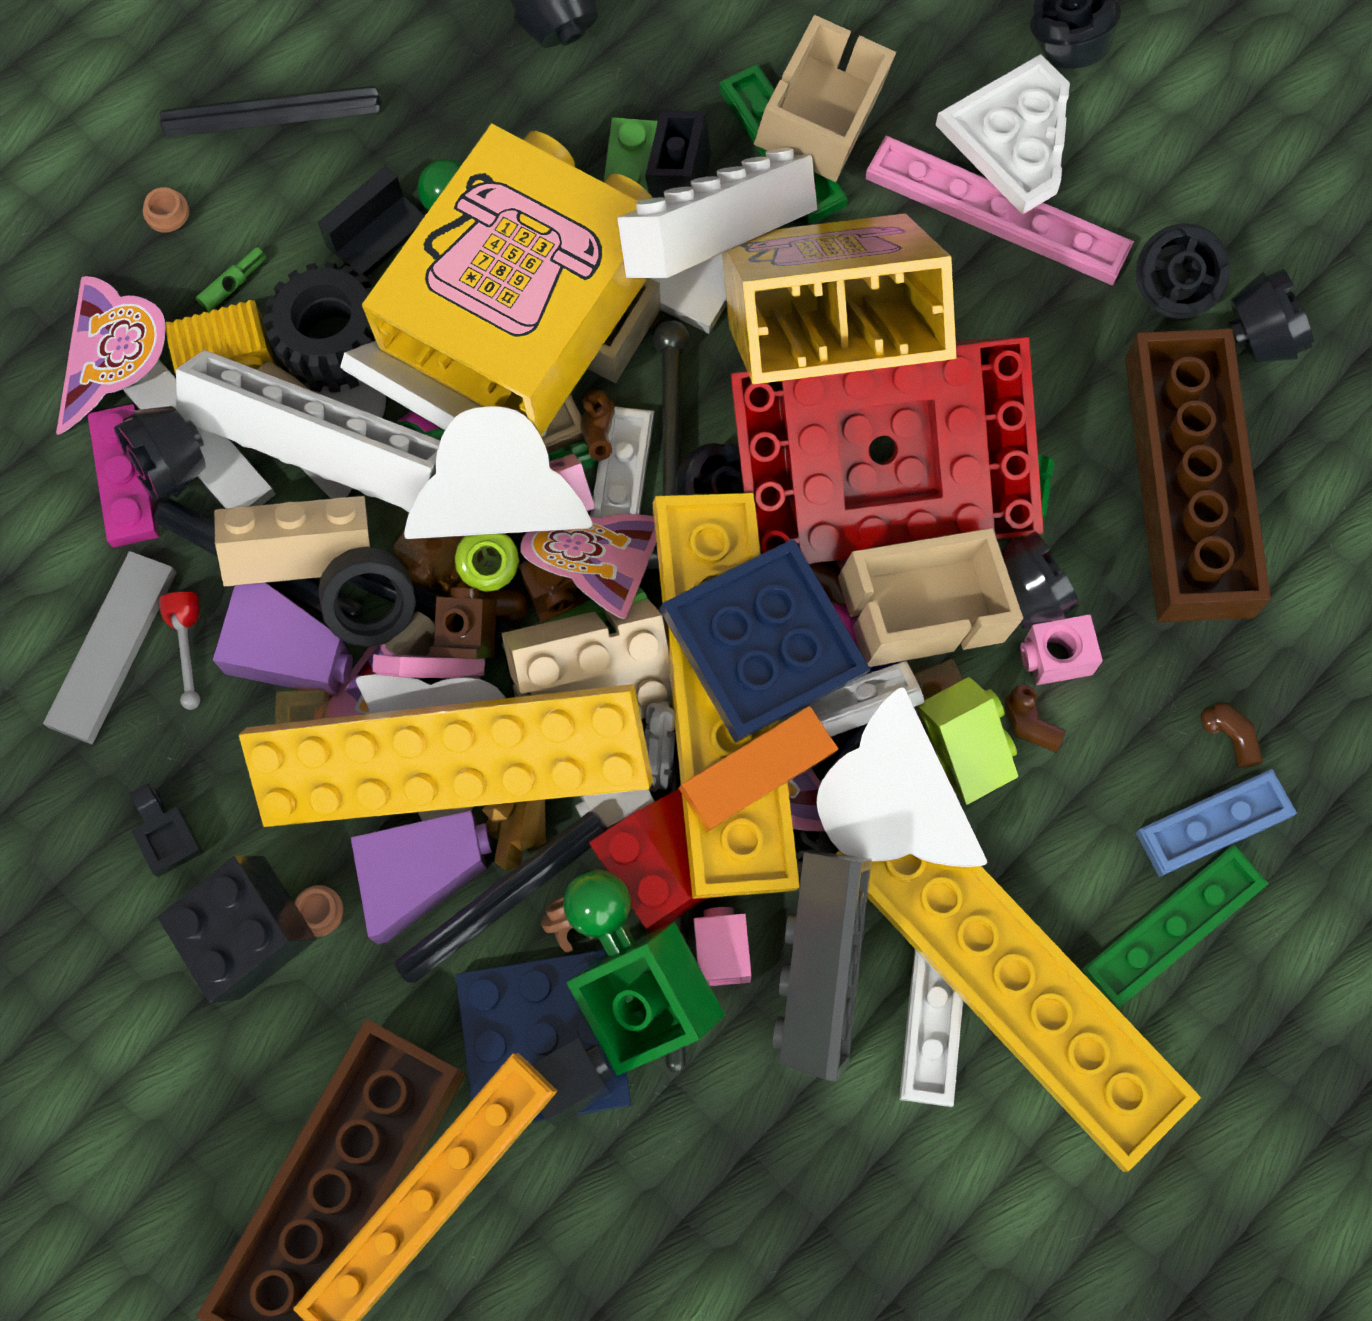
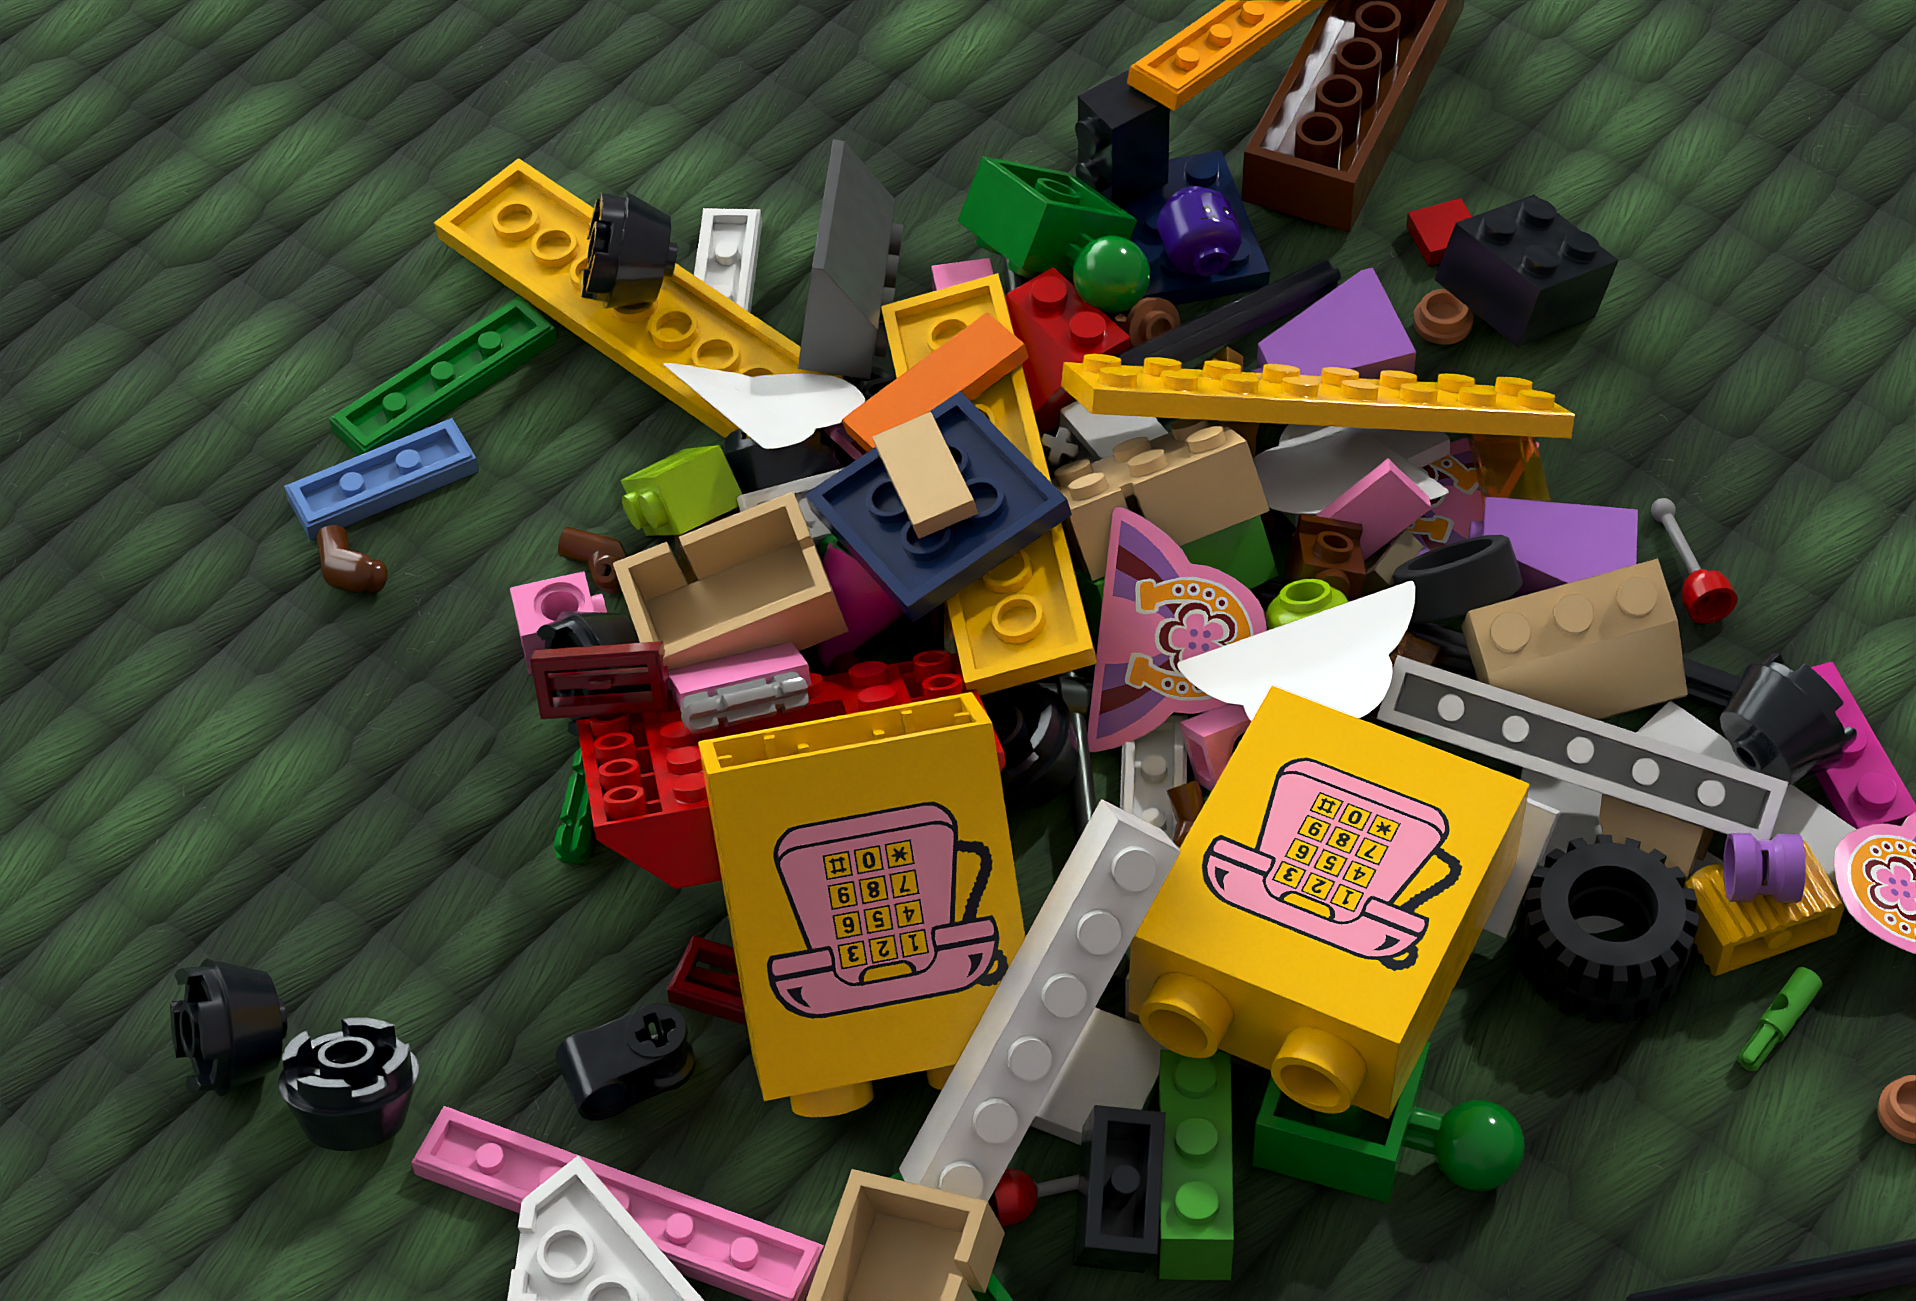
camera: 175 degrees right, 20 degrees down
light grey tile [43,551,177,745] -> none
black plate [130,783,204,877] -> none
black panel [317,165,425,276] -> none
reddish brown brick [1125,329,1271,623] -> none
none -> dark red tile [530,641,673,719]
none -> black piece [556,1003,696,1121]
none -> black cone [581,190,678,309]
none -> bright pink tile [667,642,811,710]
none -> light grey axle [680,672,809,734]
none -> tan tile [872,412,978,539]
none -> dark purple head [1157,186,1242,276]
none -> red tile [1406,198,1472,266]
none -> medium lavender wheel [1723,833,1806,903]

